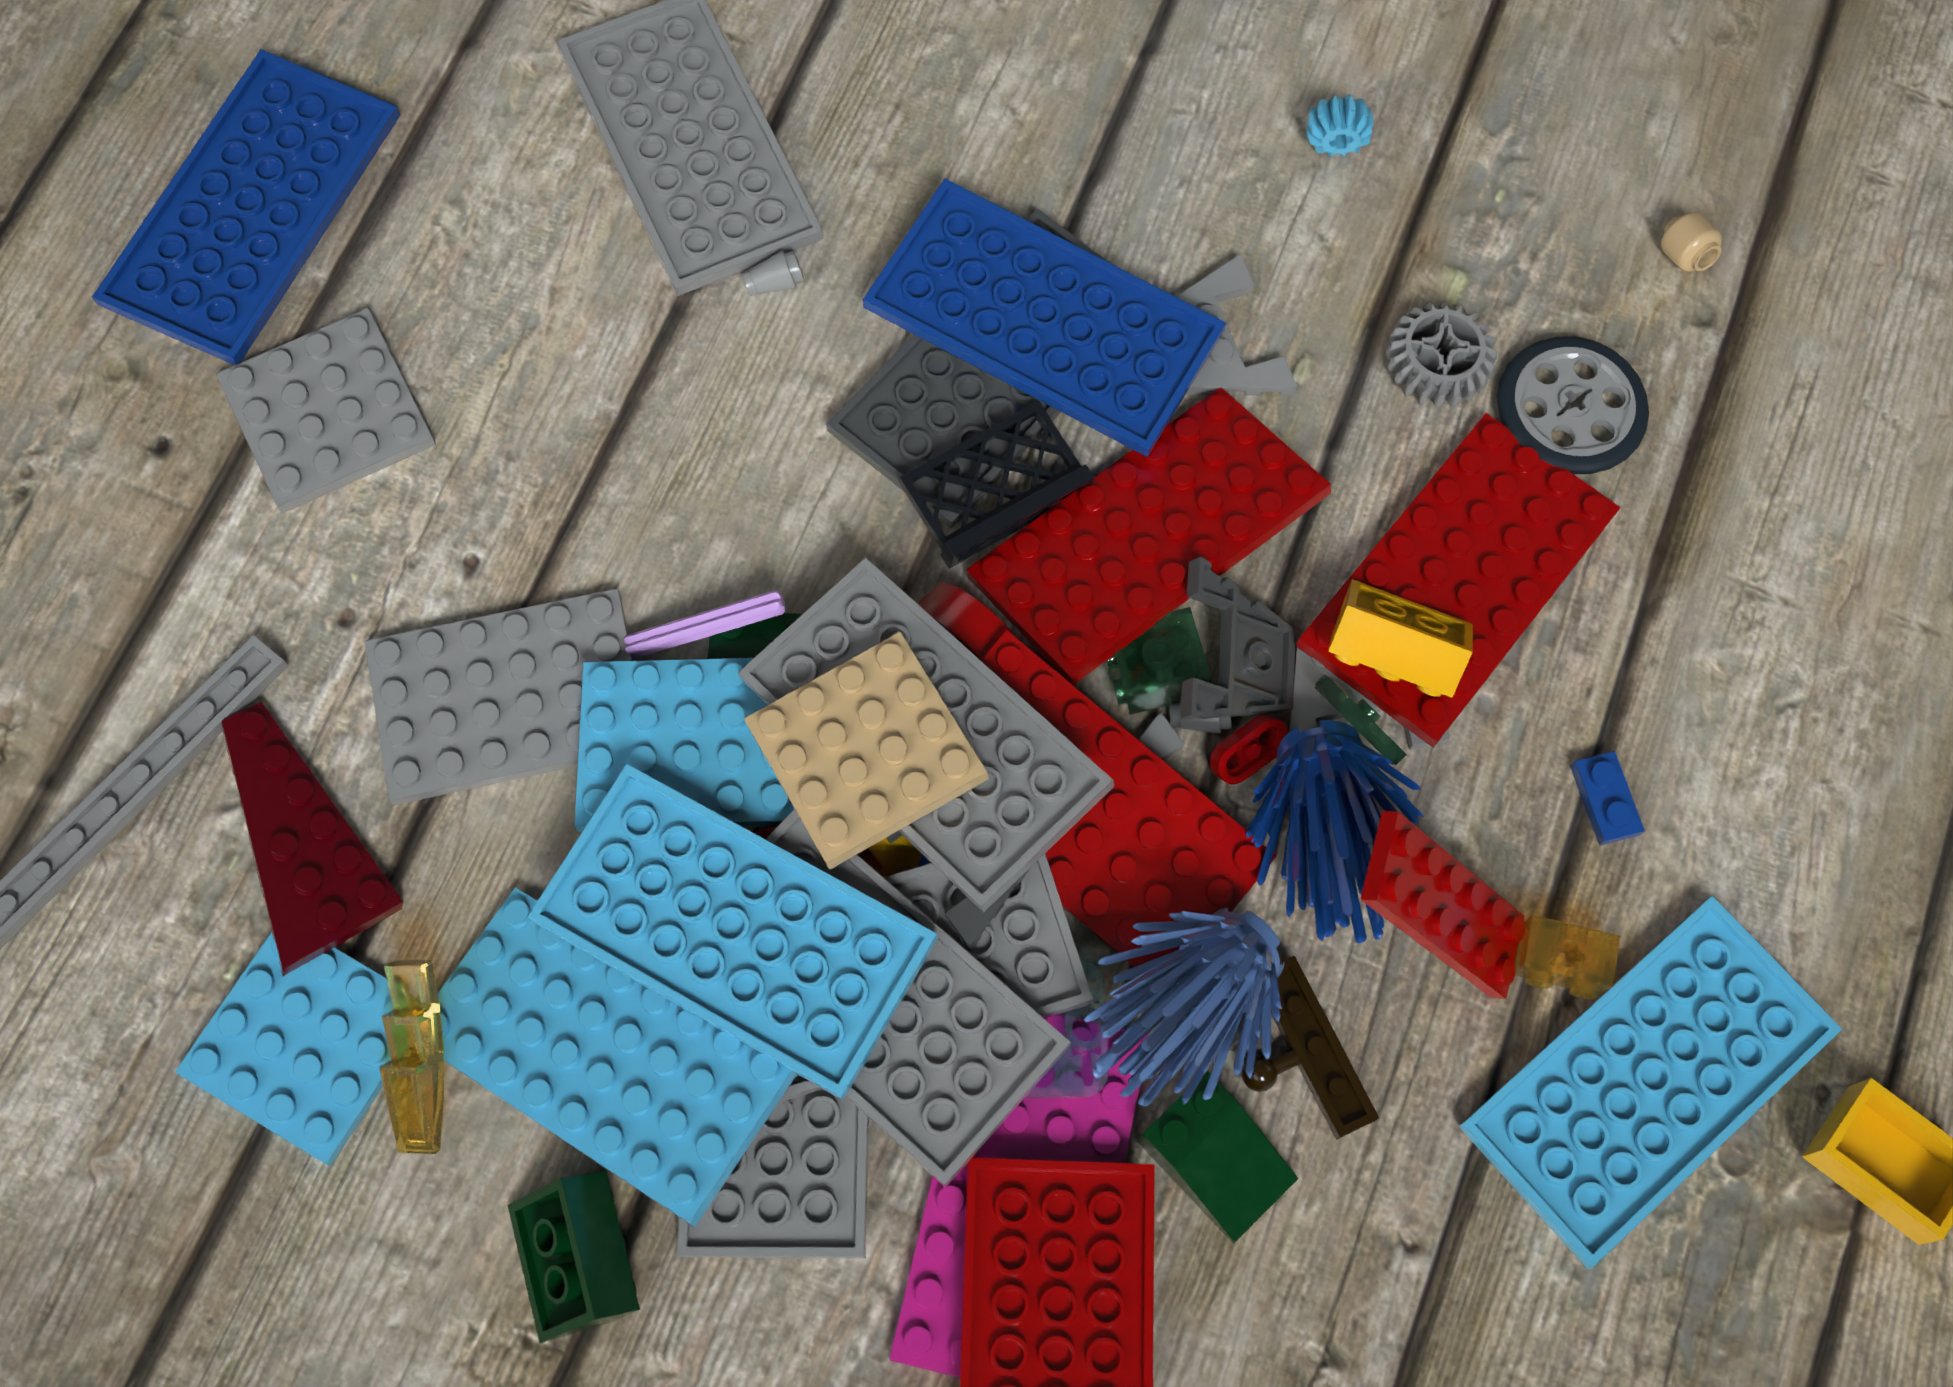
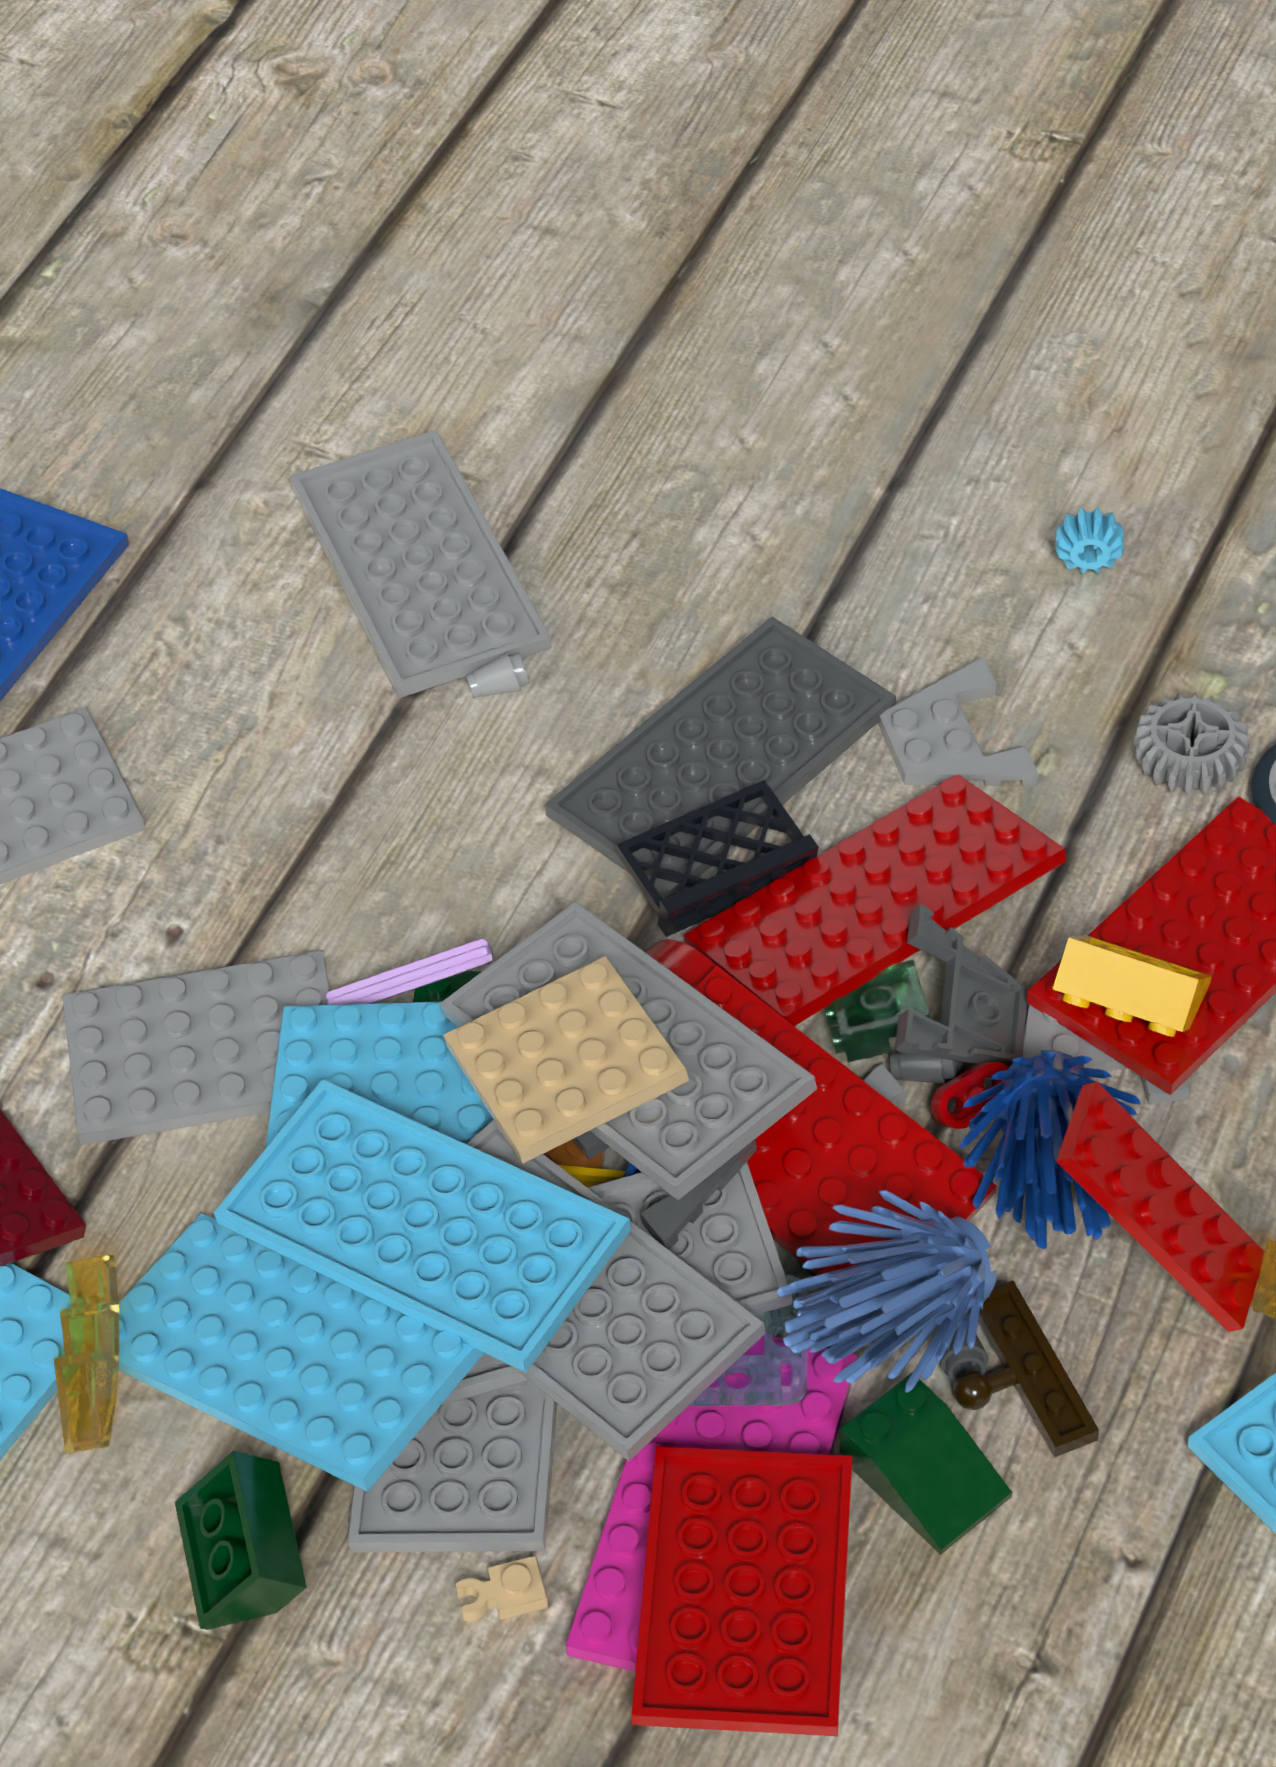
camera: 10 degrees right, 20 degrees down
blue plate [863,178,1226,457] -> none
clear green plate [1315,674,1407,765] -> none
none -> tan plate [455,1556,548,1621]

